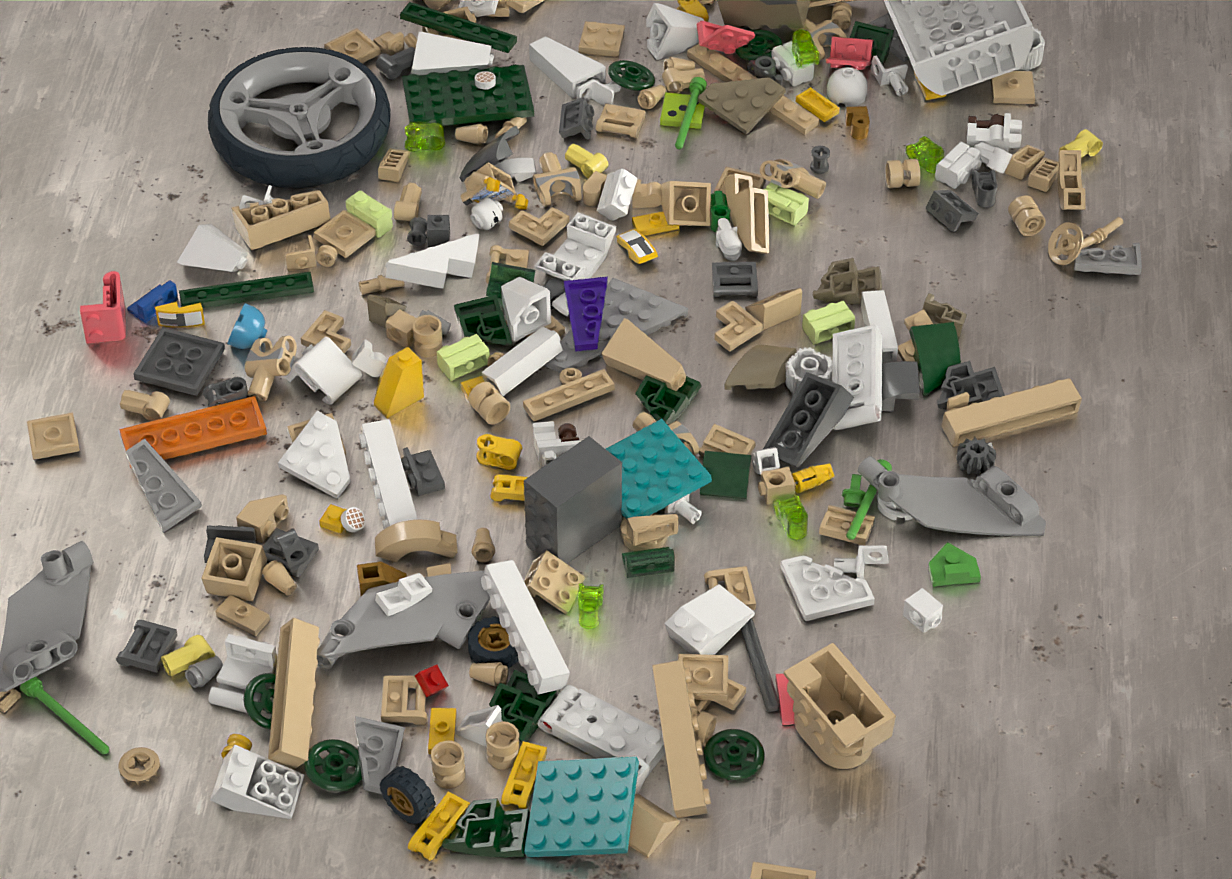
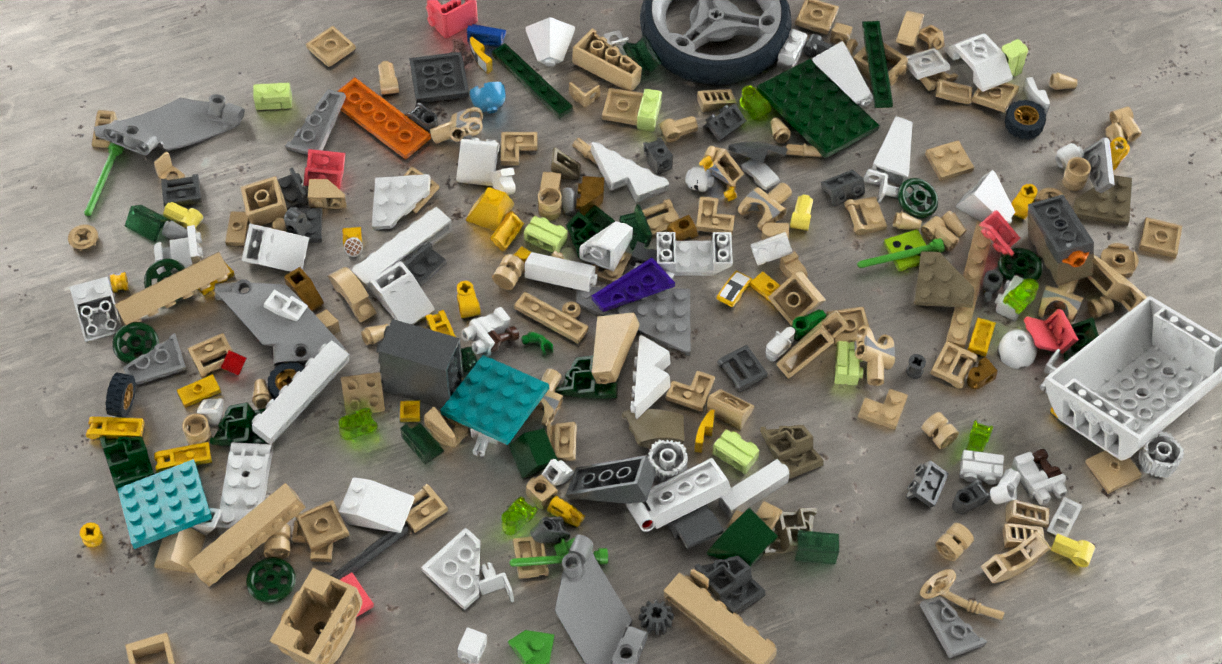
camera: 60 degrees right, 10 degrees up
tan bush [316,245,337,267] -> none
tan wheel [431,741,466,789] -> none
white tile [475,72,496,89] -> none
none -> clear green panel [125,205,171,242]
none -> tan bracket [154,152,185,180]
none -> white slope [241,224,309,272]
none -> yellowish green brick [253,83,292,110]
none -> coral slope [303,149,346,189]
none -> white slope [370,261,435,325]
none -> yellow plate [400,401,420,422]
none -> yellow plate [490,211,524,251]
none -> green piece [521,331,553,356]
none -> dark grey piece [530,517,571,544]
none -> pearl gold slope [576,176,604,216]
none -> clear green panel [622,35,662,76]
none -> white slope [631,335,670,419]
none -> pearl gold leg [666,215,698,241]
none -> yellow slope [694,409,715,453]
none -> dark grey bracket [703,103,747,141]
none -> white brick [777,29,807,70]
none -> clear green panel [795,530,839,564]
none -> tan plate [858,389,908,430]
none -> tan plate [930,341,978,389]
none -> white slope [1047,497,1083,537]

